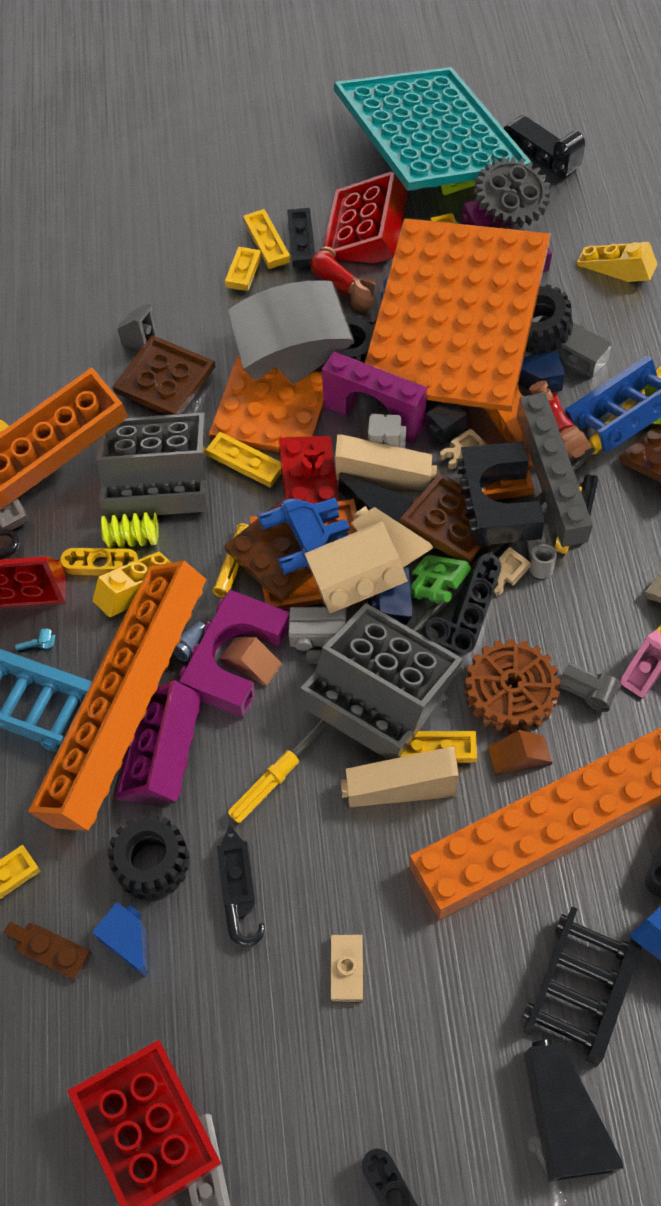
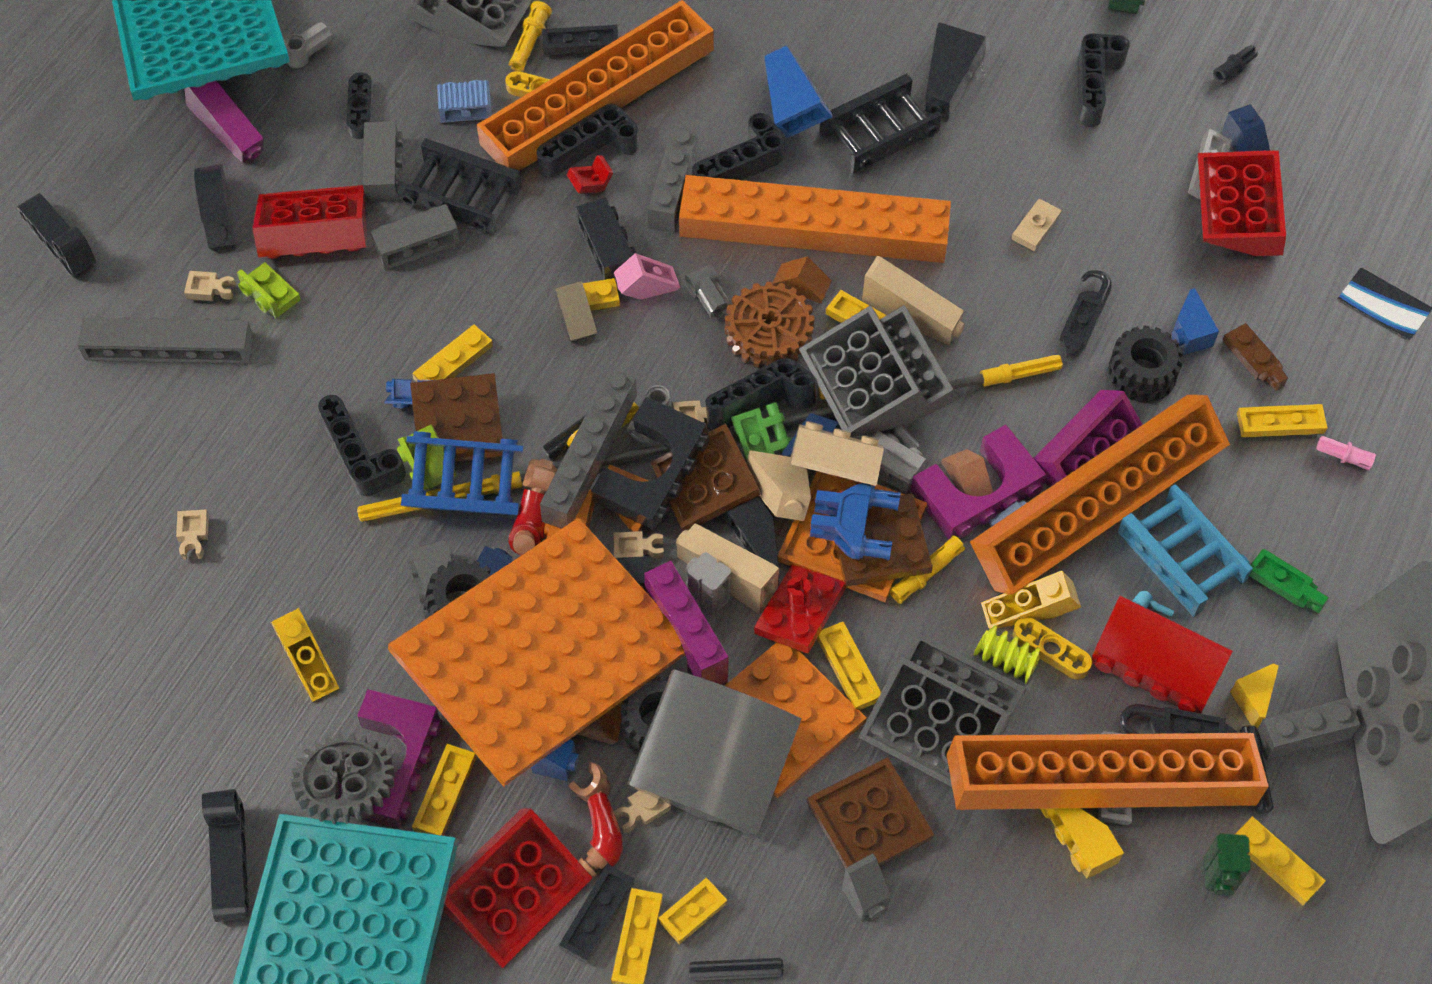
camera: 150 degrees left, 0 degrees up
none -> black axle [689,958,784,981]

